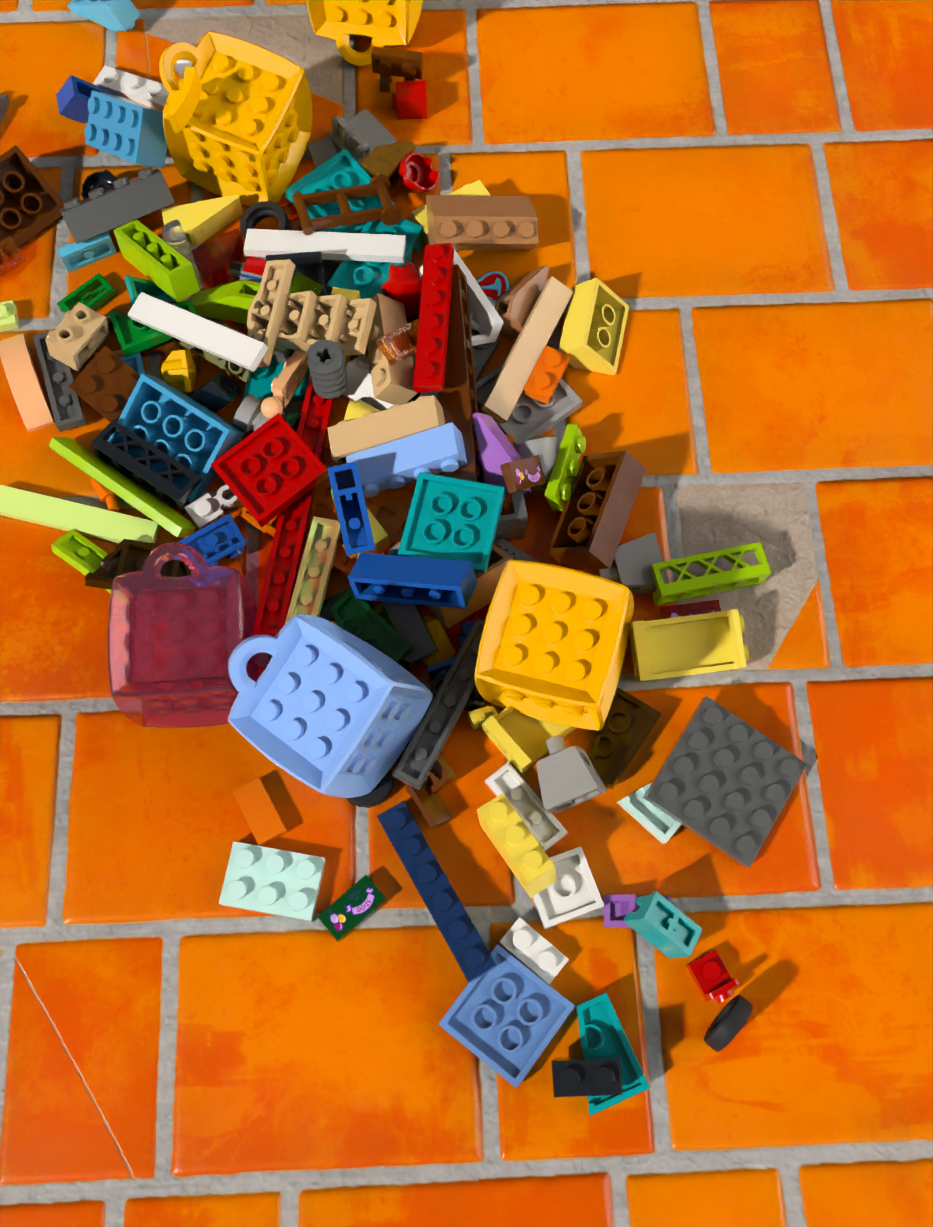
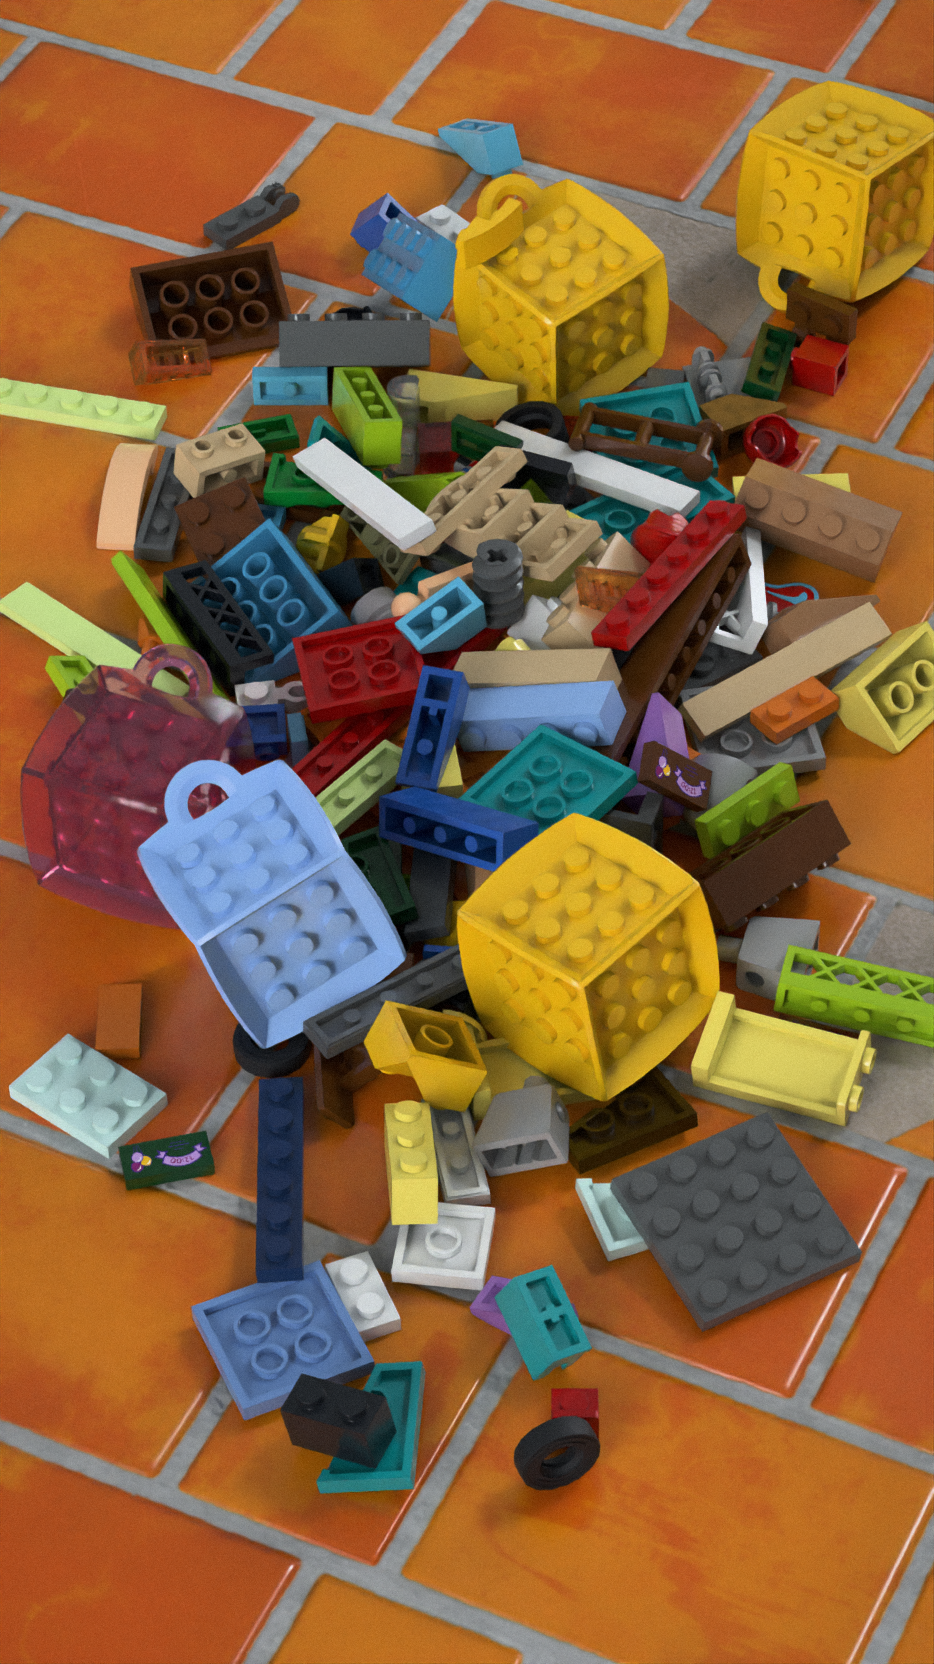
camera: 30 degrees right, 25 degrees down
none -> medium azure tile [287,712,308,767]
none -> yellow slope [364,1000,488,1113]
none -> medium azure slope [395,576,487,654]
none -> dark green tile [451,414,523,462]
none -> dark green plate [741,322,797,402]

